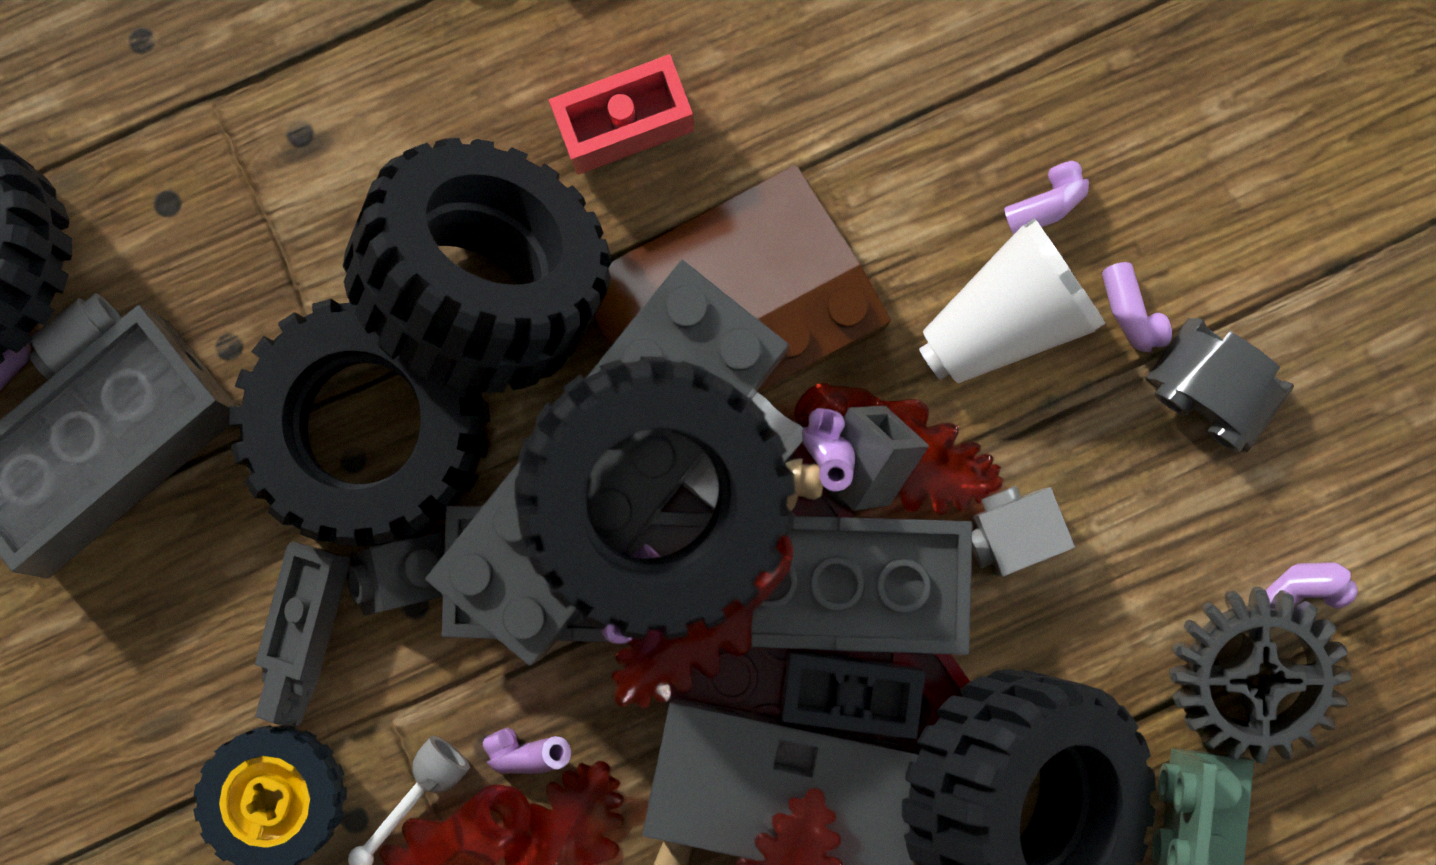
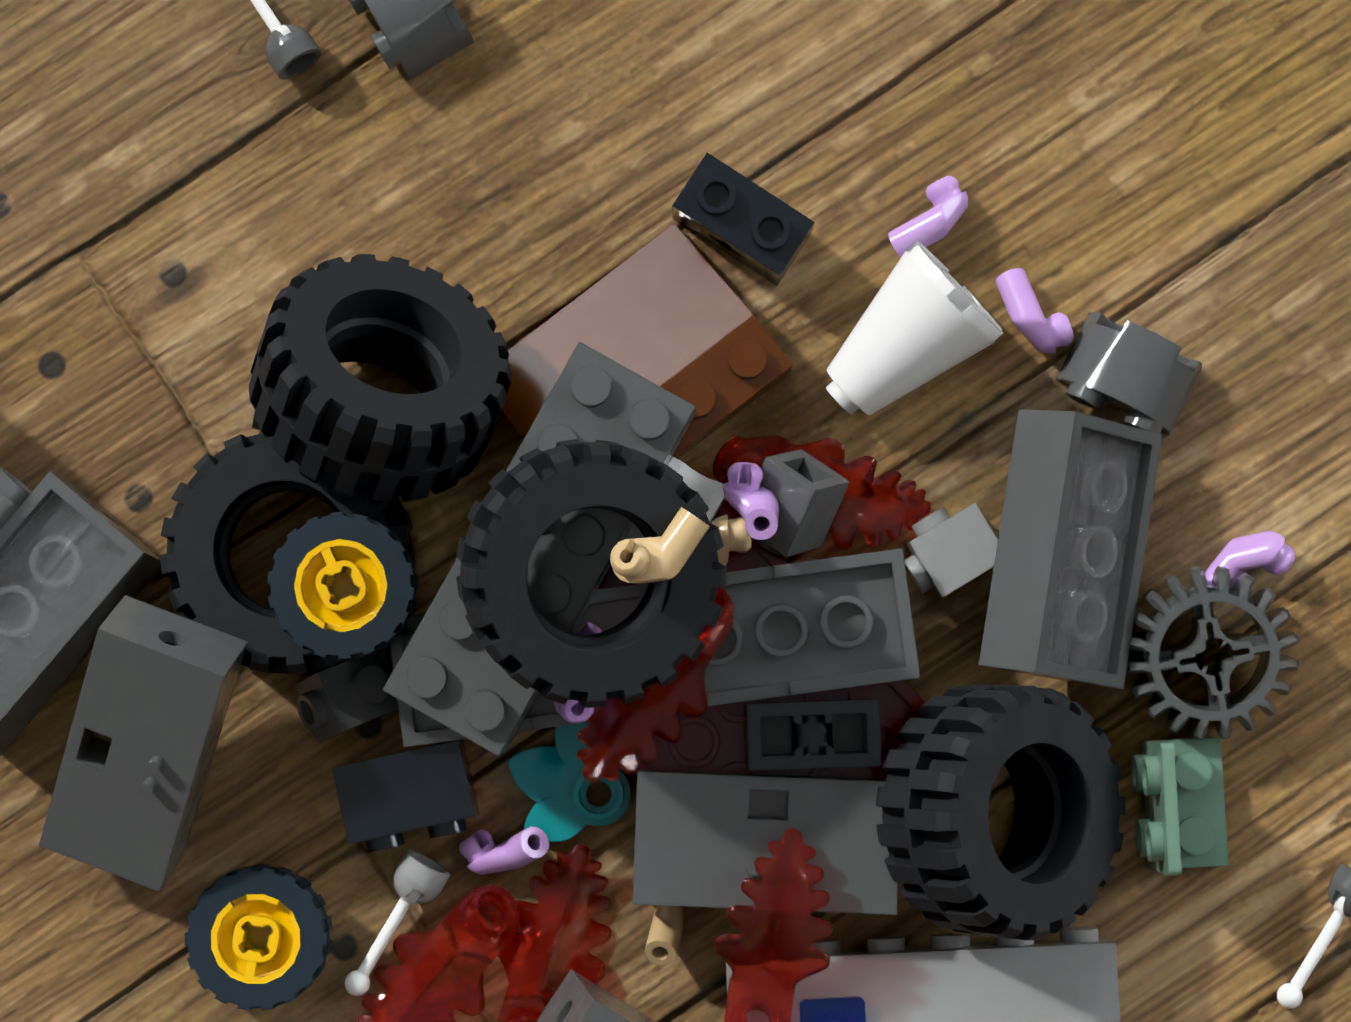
camera: 15 degrees left, 0 degrees up
dark grey hinge [255,541,351,726] -> none
coral brick [548,54,694,175] -> none
none -> dark grey brick [39,595,248,892]
none -> black wheel [267,512,419,660]
none -> black piece [332,739,479,853]
none -> teal plate [508,723,631,842]
none -> tan arm [610,507,710,584]
none -> black brick [672,152,815,286]
none -> dark grey brick [978,409,1163,689]

